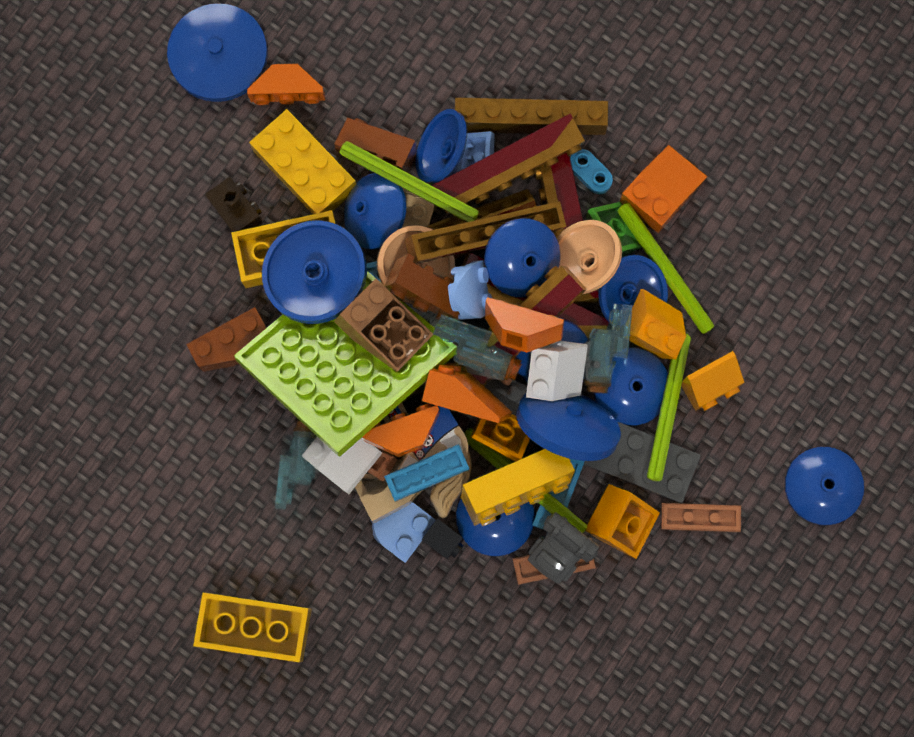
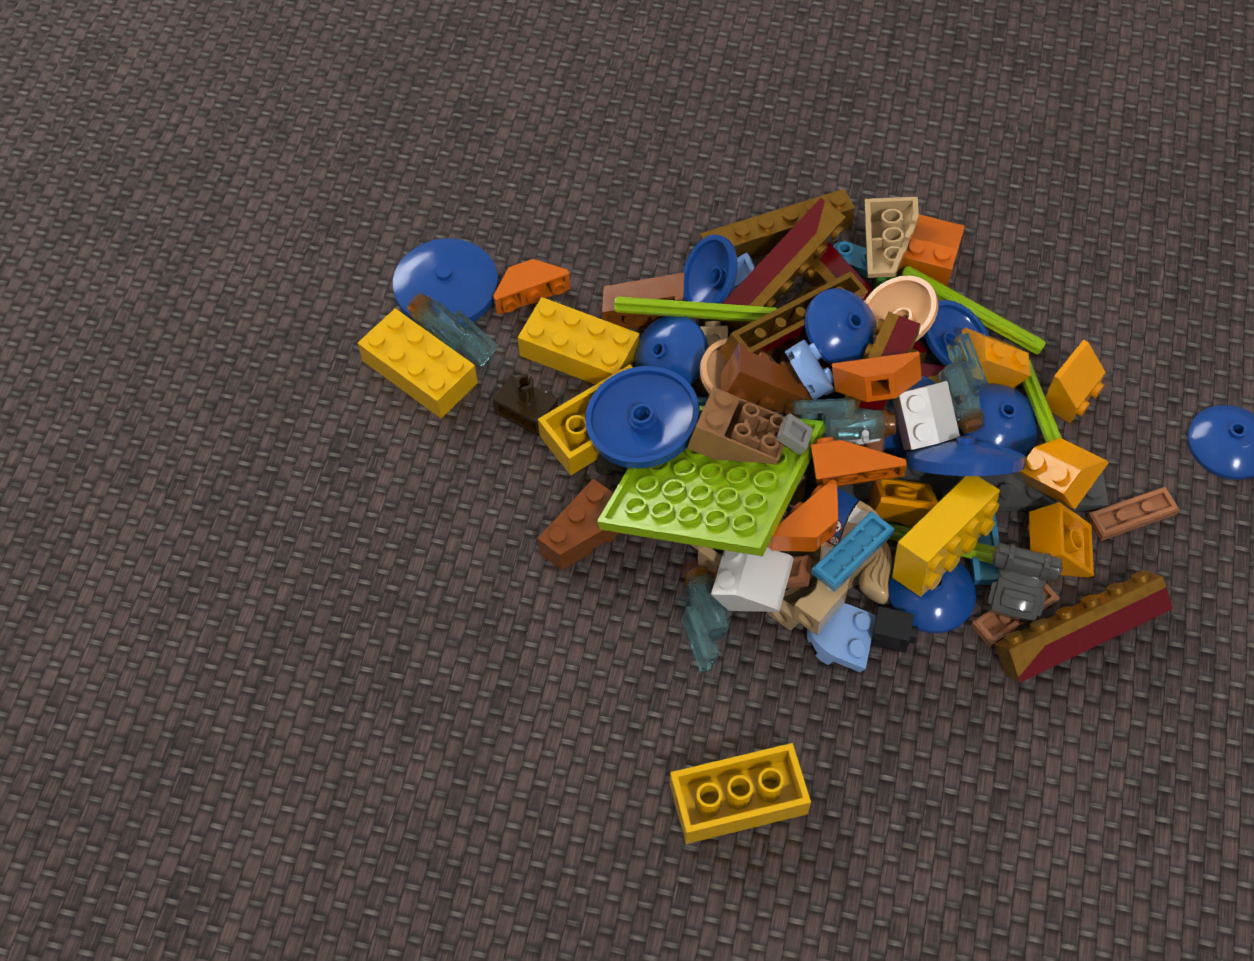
camera: 25 degrees left, 20 degrees down
none -> yellow brick [358,308,478,418]
none -> clear light blue plate [406,292,499,367]
none -> light grey plate [776,413,813,455]
none -> tan wedge [865,197,919,278]
none -> brick [995,571,1173,683]
none -> light orange slope [1019,438,1108,509]

